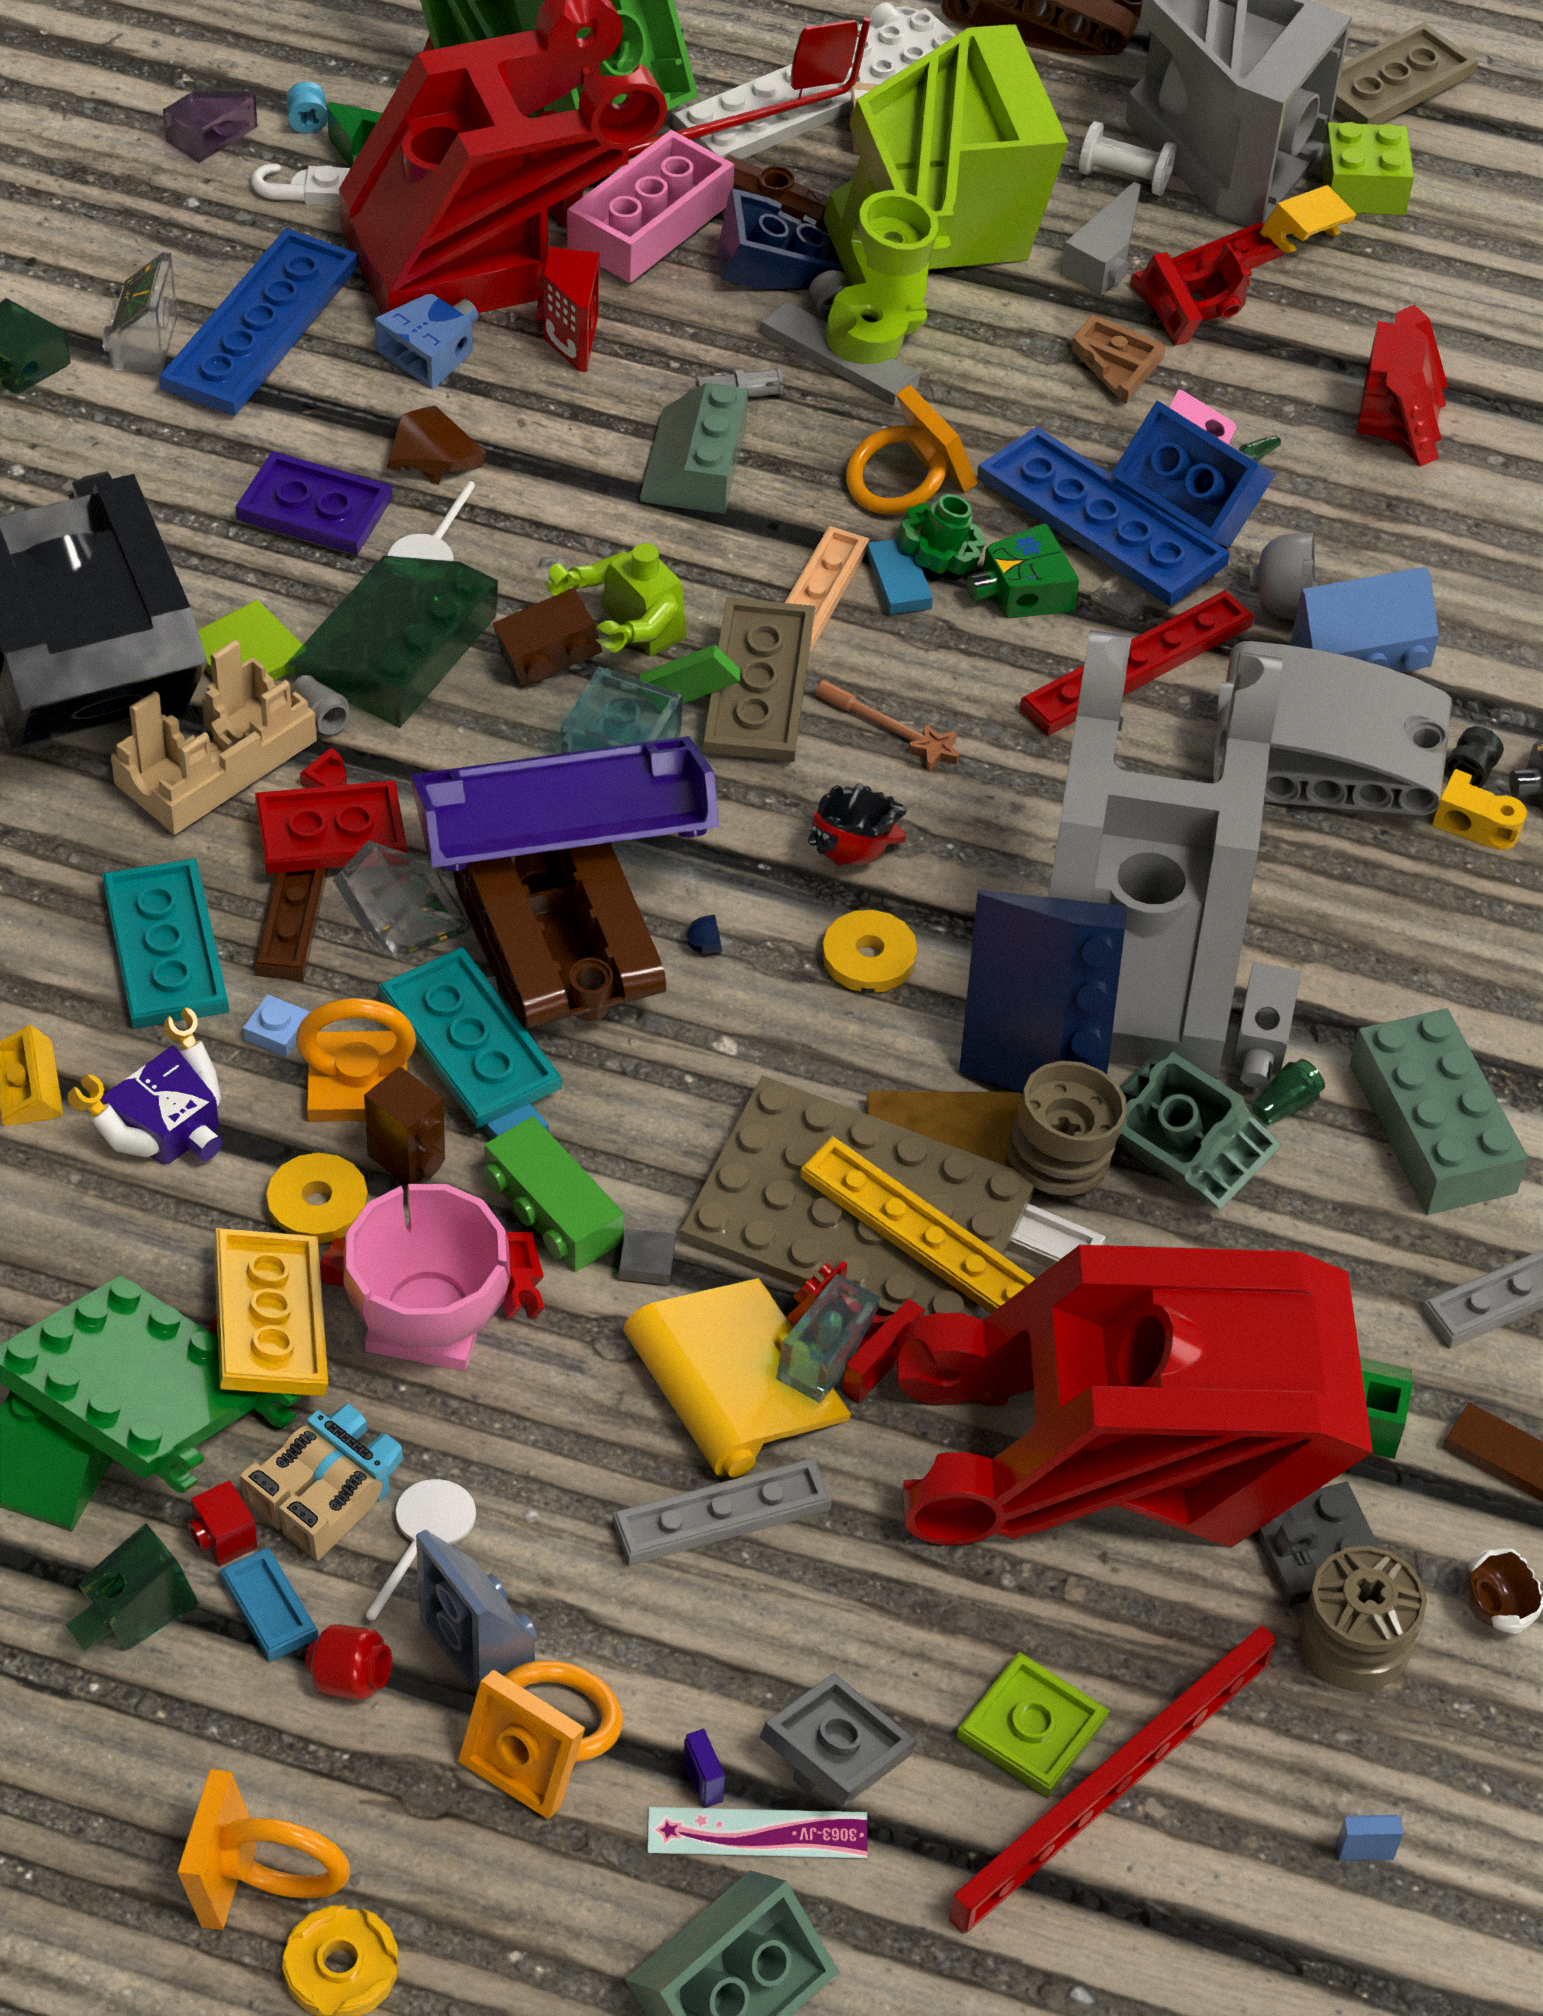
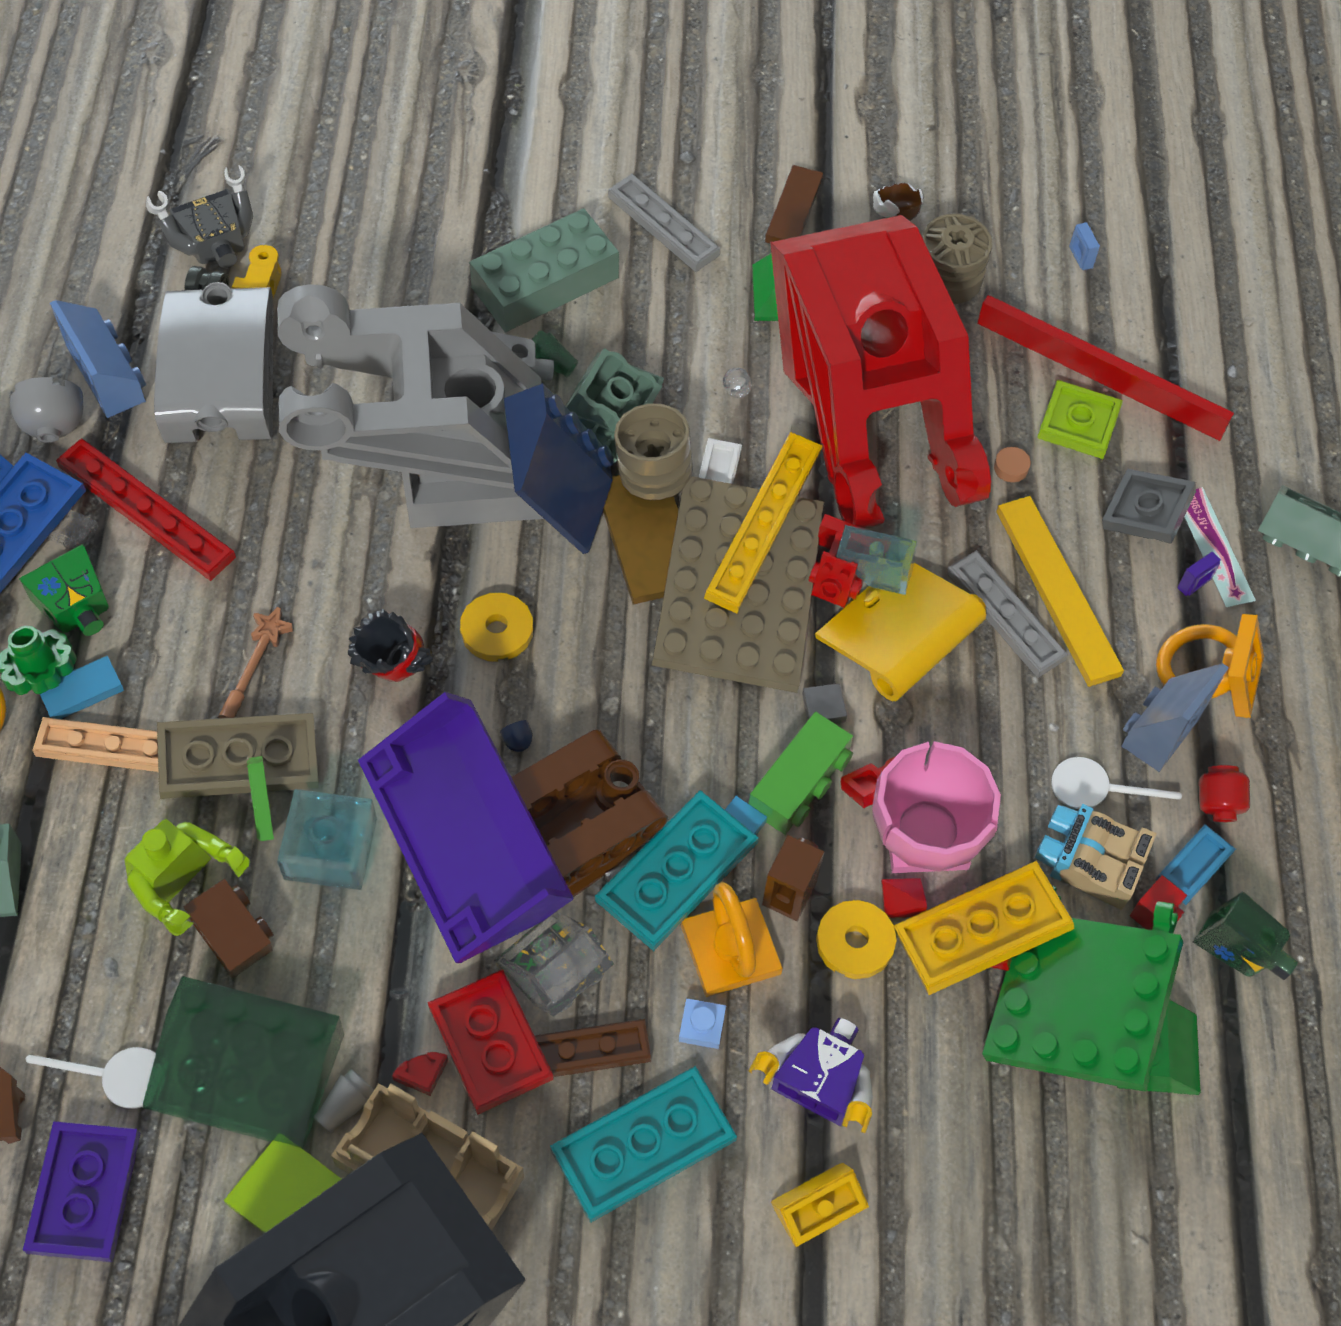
camera: 105 degrees left, 10 degrees up
none -> nougat tile [994,447,1031,482]
none -> yellow tile [996,496,1124,687]

